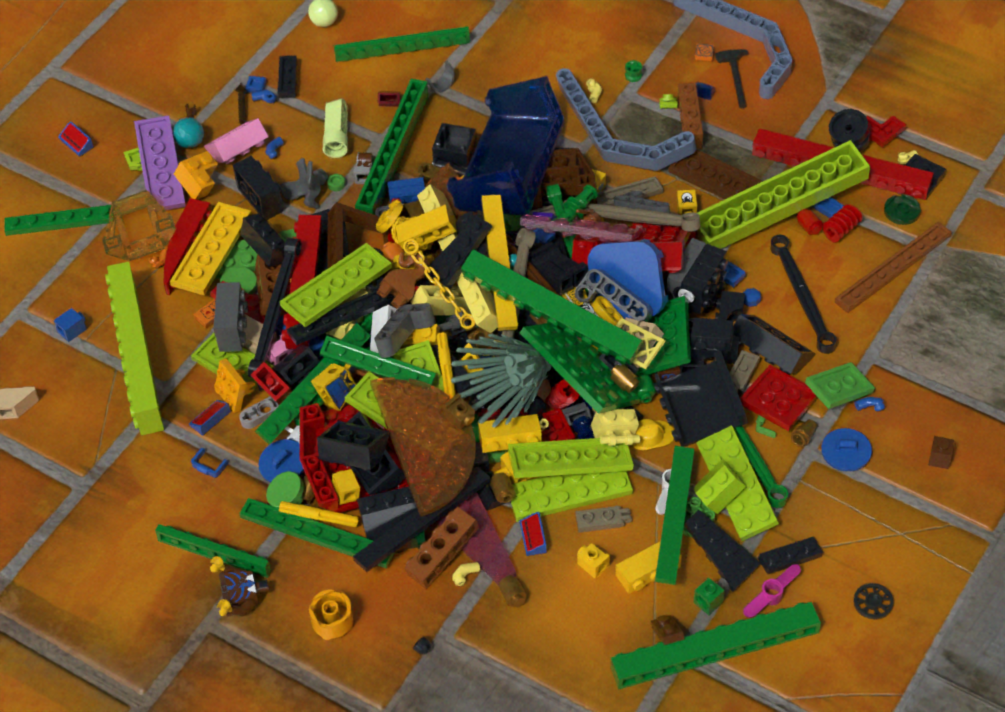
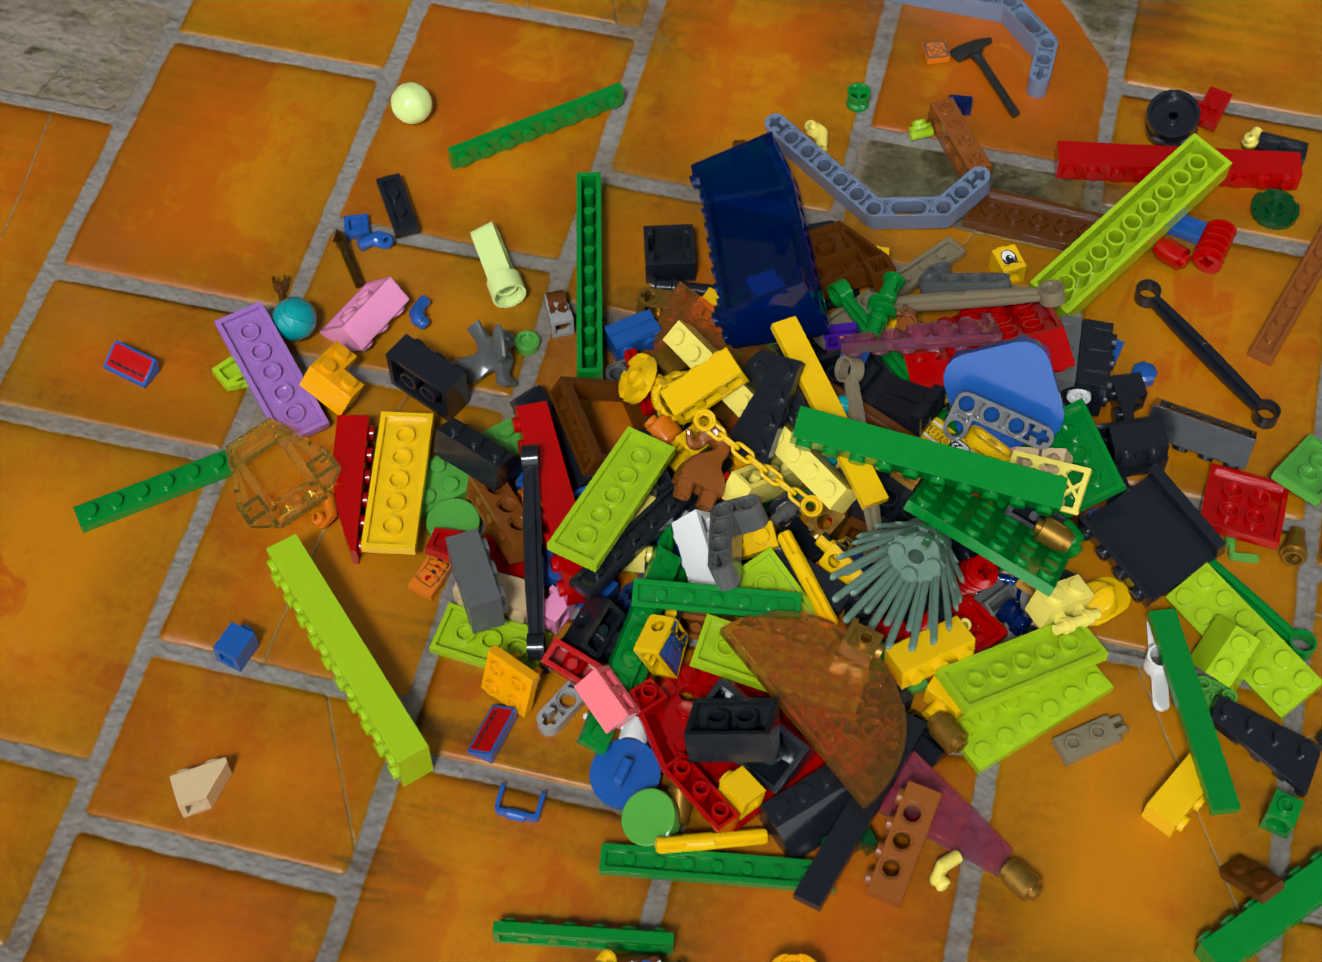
camera: 20 degrees left, 5 degrees up
dark red piece [378,91,402,107] -> none
dark grey helmet [425,61,454,92] -> none
slope [519,512,547,556] -> none
yellow brick [577,543,610,579] -> none
dark tan hinge [730,350,760,393] -> none
none -> coral hinge [574,665,641,734]

